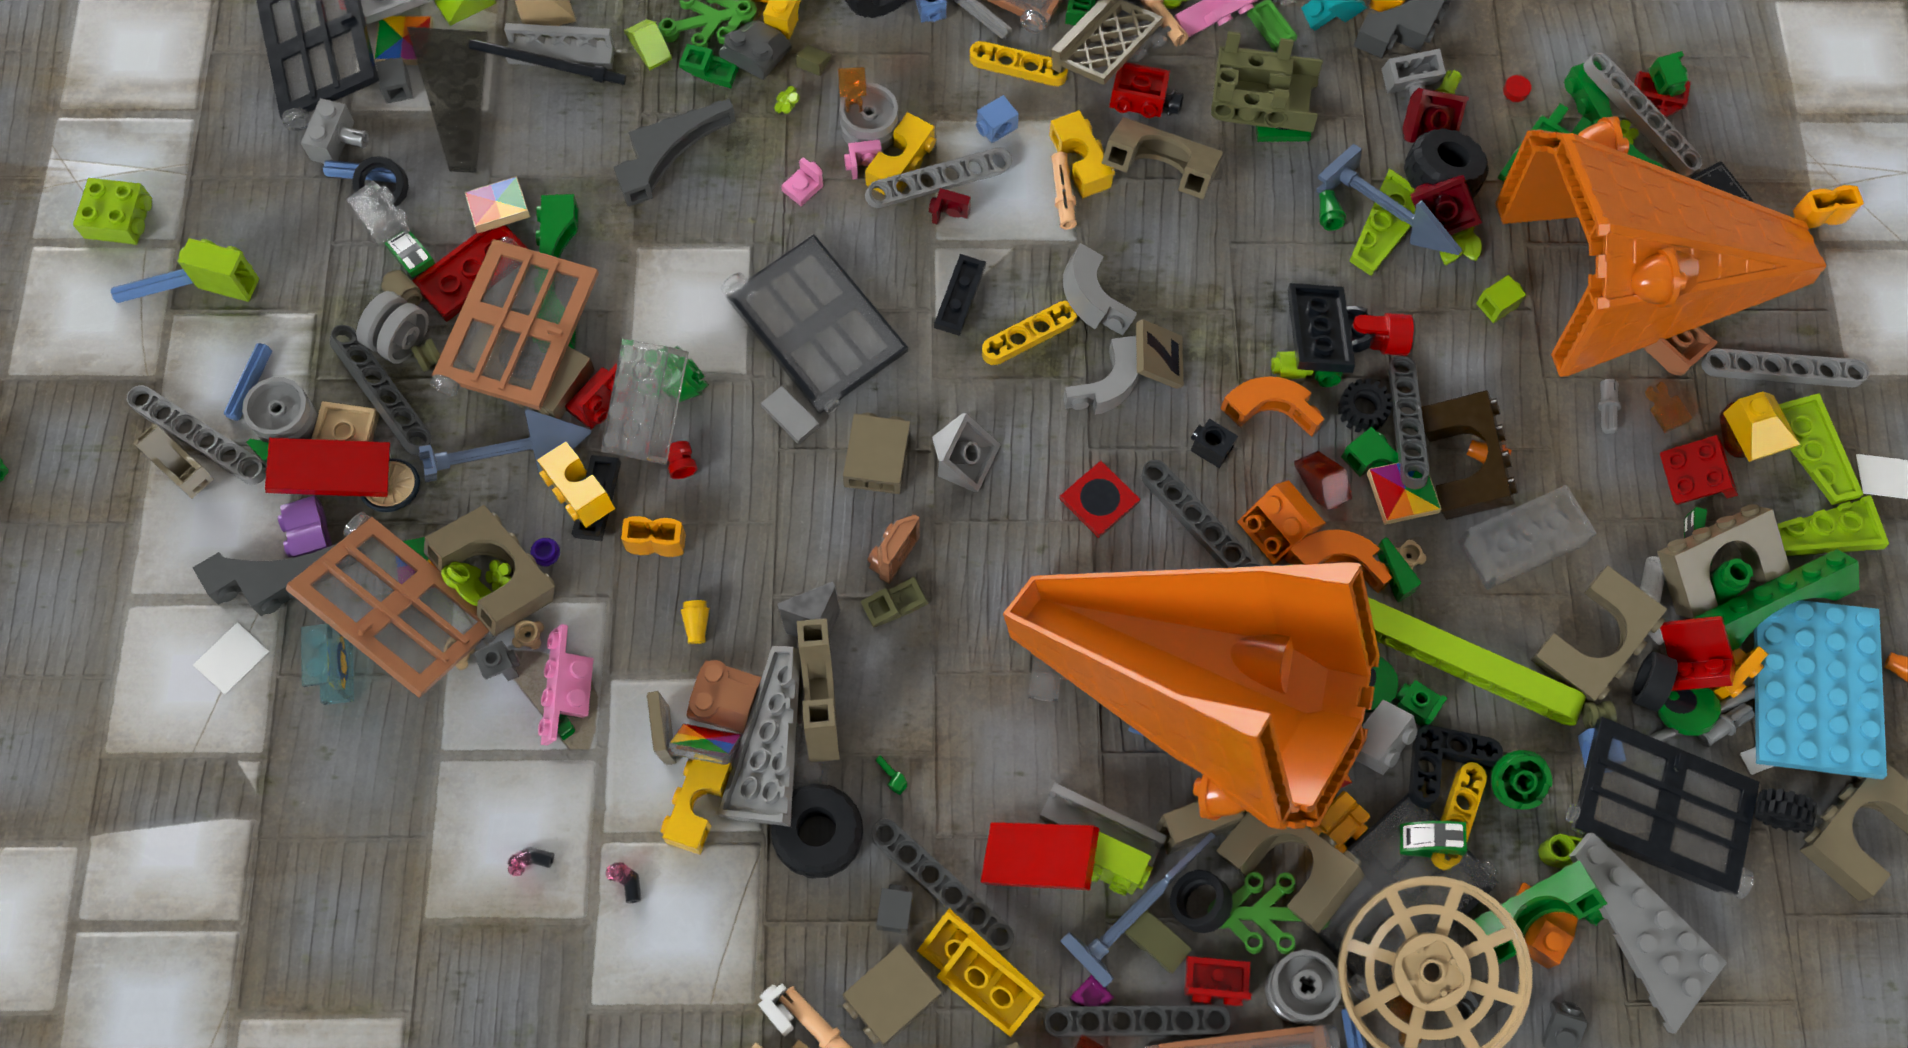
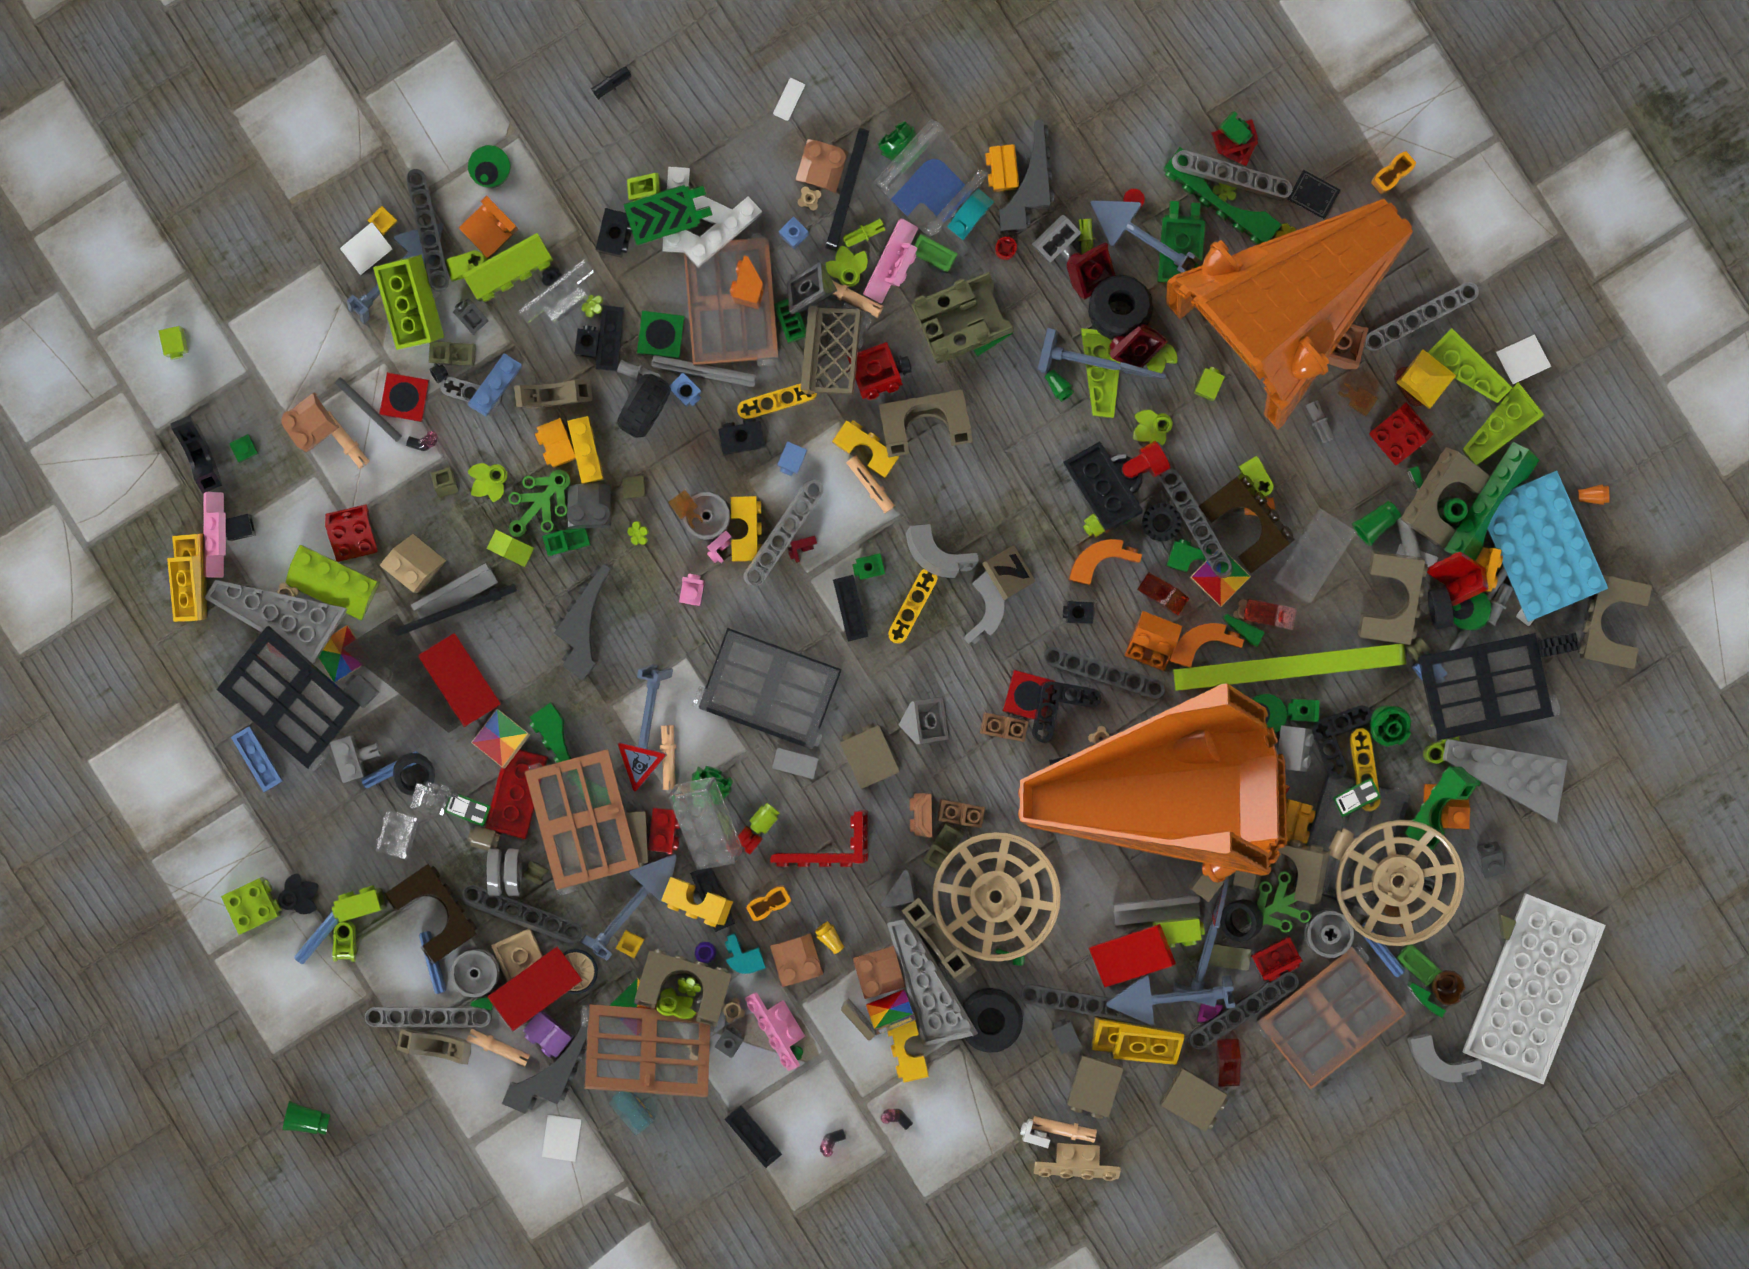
camera: 30 degrees left, 20 degrees up
none -> medium blue plate [231,726,283,792]
none -> black plate [278,873,319,915]
none -> lime piece [332,920,357,962]
none -> clear bracket [376,810,419,860]
none -> dark brown arch [384,864,477,965]
none -> red tile [418,633,501,727]
none -> light nougat pin [466,1028,530,1067]
none -> yellow tile [615,929,645,958]
none -> sand blue piece [618,664,673,791]
none -> light nougat pin [660,725,677,790]
none -> black brick [718,418,766,455]
none -> black plate [724,1105,782,1168]
none -> teal brick [725,932,766,974]
none -> lime brick [749,802,780,835]
none -> red bracket [770,810,868,867]
none -> nougat slope [770,933,823,987]
none -> green brick [852,553,885,580]
none -> tan dish [932,832,1061,961]
none -> medium nougat slope [937,799,985,828]
none -> medium nougat slope [980,712,1029,742]
none -> red wheel [995,236,1017,260]
none -> black beam [1032,681,1102,743]
none -> sand blue piece [1091,201,1203,273]
none -> sand blue piece [1107,975,1235,1025]
none -> lime plate [1133,410,1173,446]
none -> lime piece [1238,456,1273,497]
none -> clear red slope [1244,599,1297,630]
none -> tan brick [1329,828,1355,861]
none -> green plant [1352,501,1401,546]

